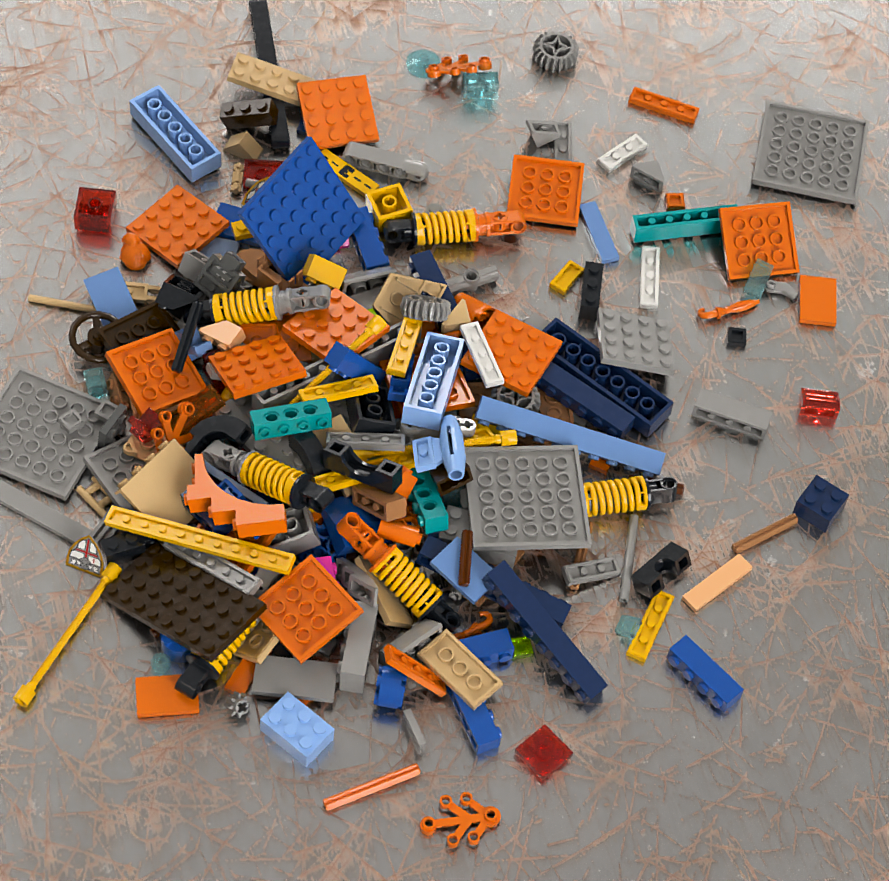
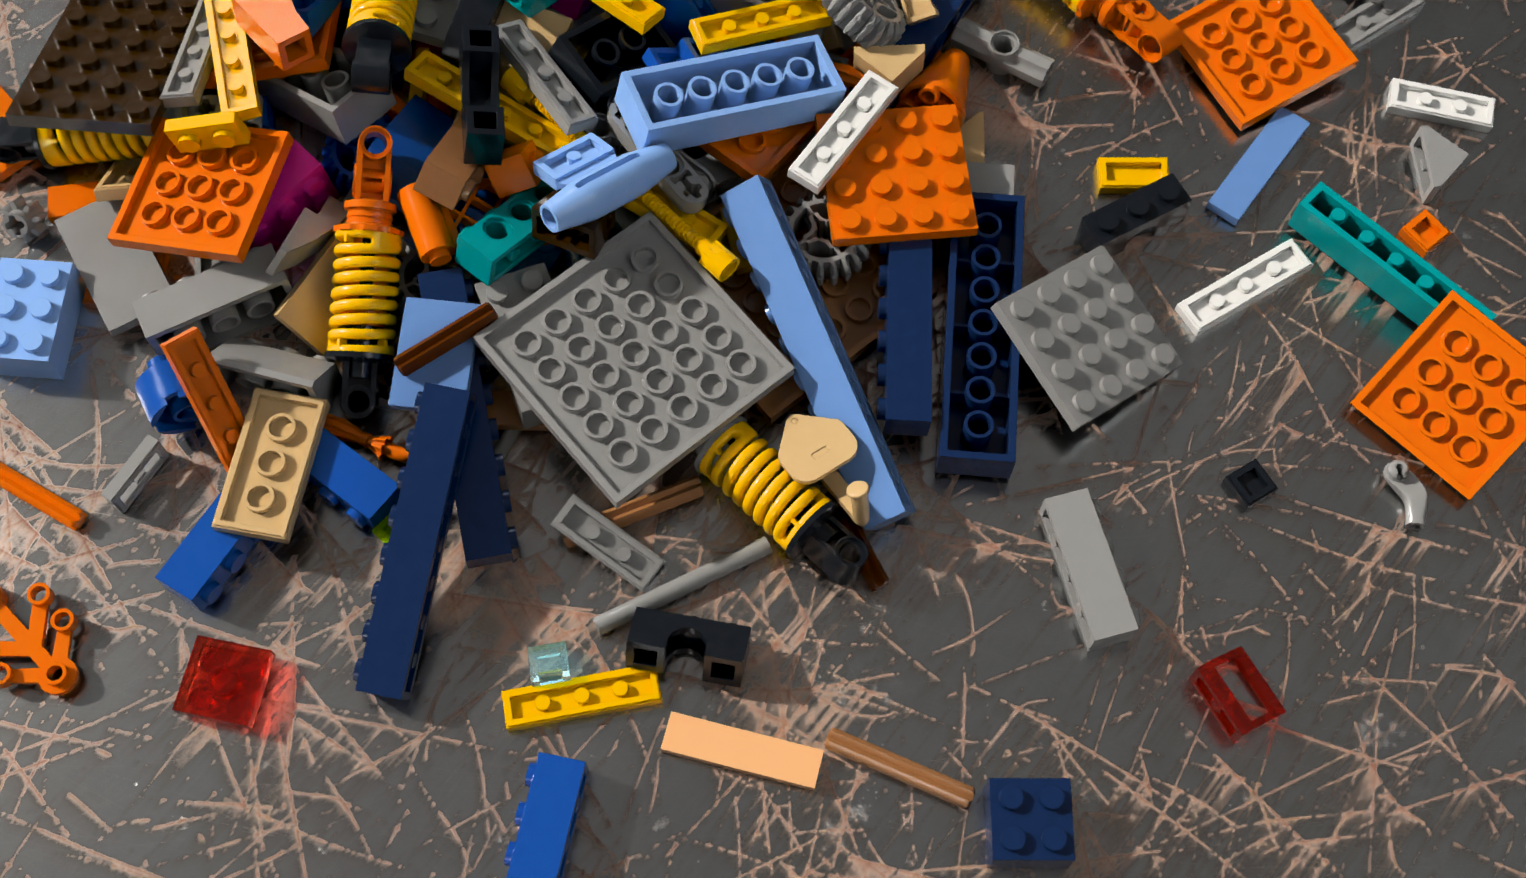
camera: 60 degrees right, 10 degrees up
orange piece [697,299,760,320] -> none
clear light blue tile [742,258,774,299] -> none
orange tile [799,275,837,327] -> none
none -> yellow plate [164,110,251,153]
none -> tan piece [778,414,870,527]

